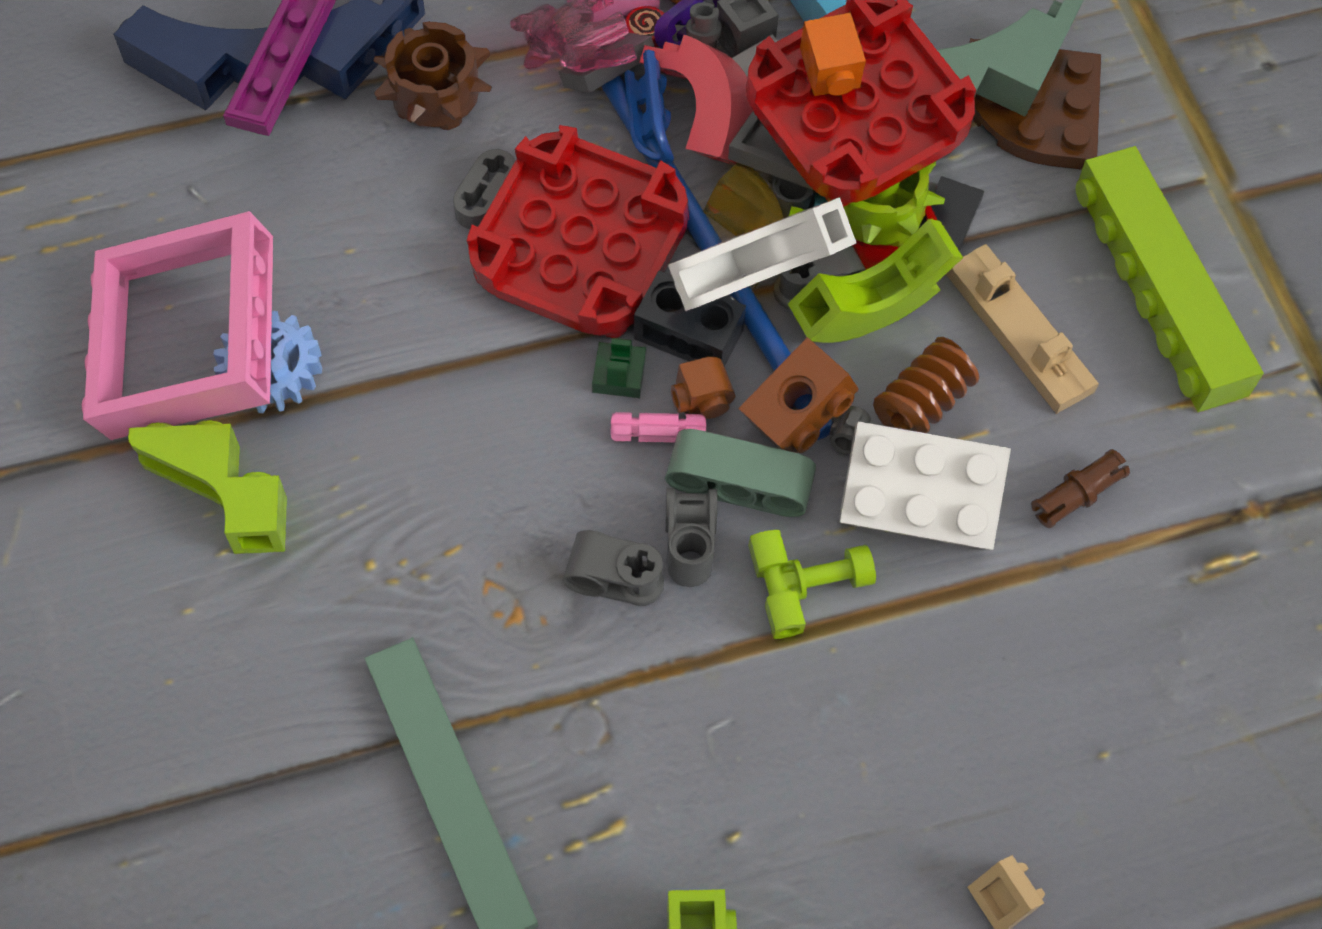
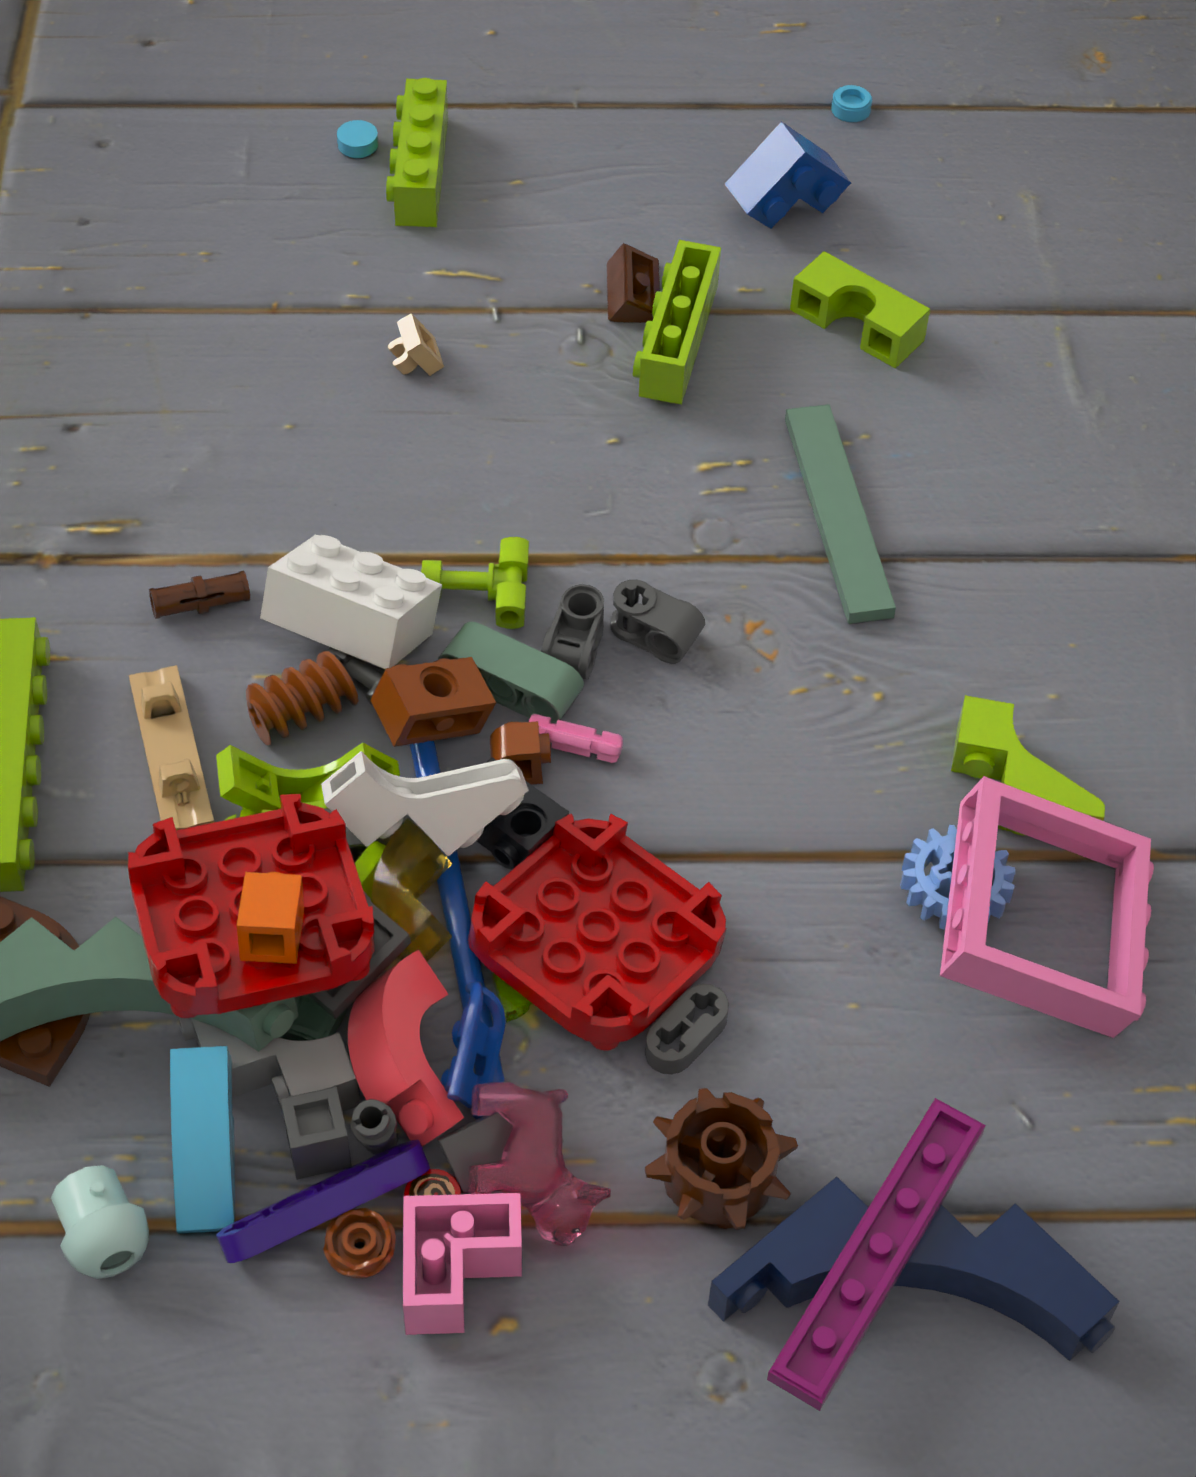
camera: 165 degrees left, 10 degrees down
dark green tile [592,338,646,398] -> none

